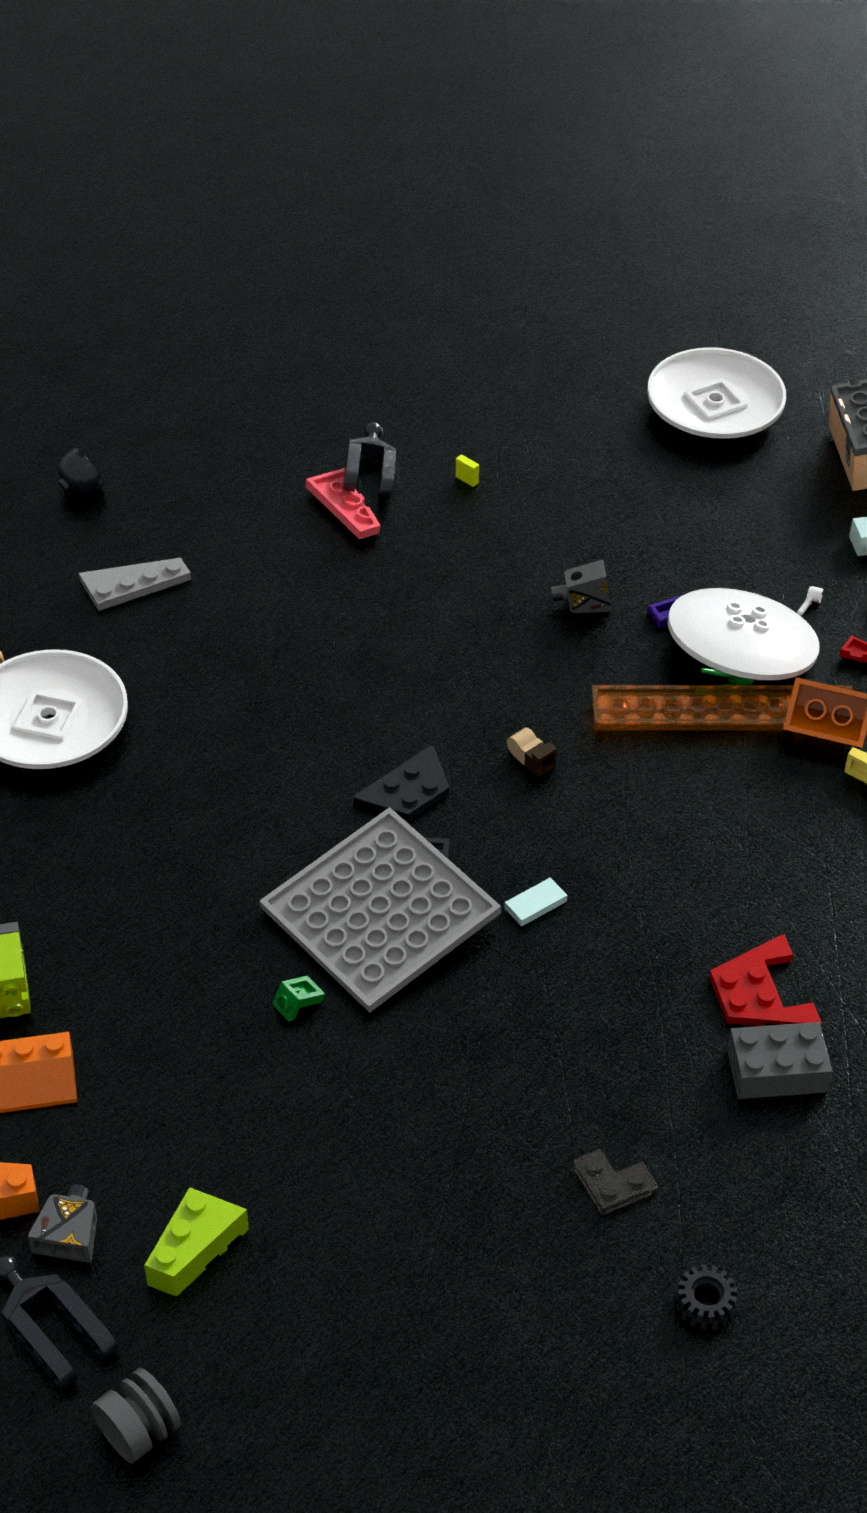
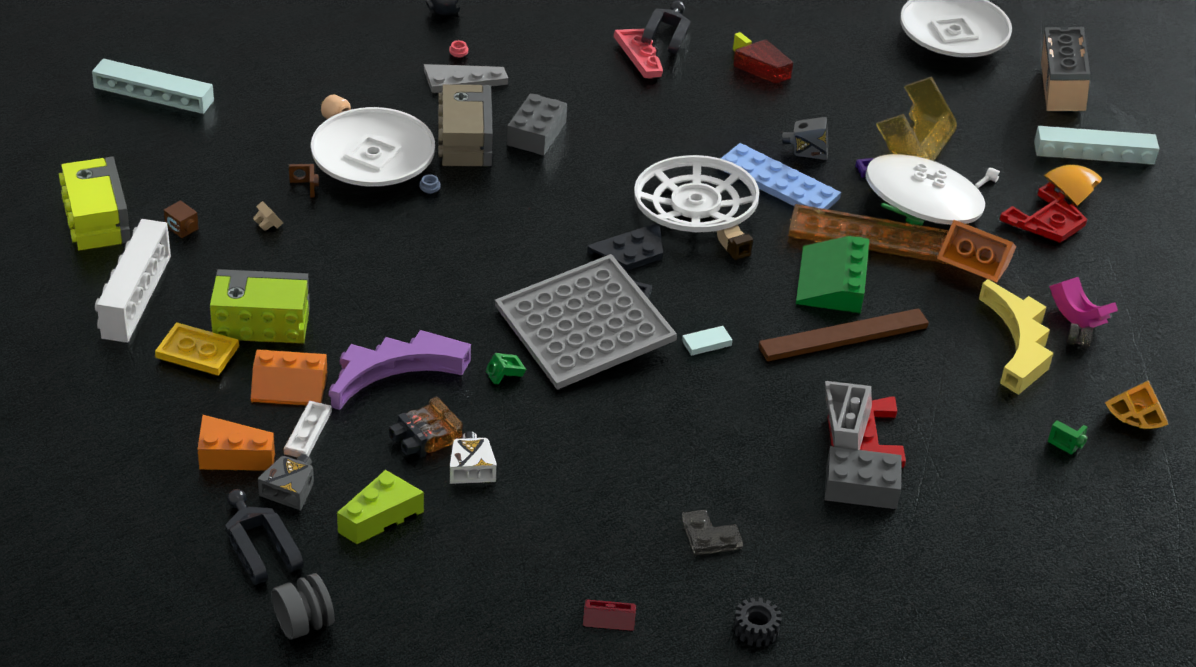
camera: 10 degrees right, 5 degrees down
none -> white tile [284,401,332,458]
none -> medium lavender arch [329,330,471,410]
none -> hips [389,397,462,458]
none -> sand blue plate [420,175,440,193]
none -> dark tan piece [438,84,493,166]
none -> coral plate [449,40,468,58]
none -> white torso [450,432,496,484]
none -> dark grey brick [507,93,567,155]
none -> dark red slope [583,599,636,631]
none -> white dish [634,155,759,232]
none -> light blue plate [721,143,841,218]
none -> clear red slope [734,39,793,83]
none -> reddish brown tile [758,308,929,361]
none -> green slope [796,236,869,313]
none -> light grey wedge [825,381,872,450]
none -> clear yellow windscreen [876,77,957,161]

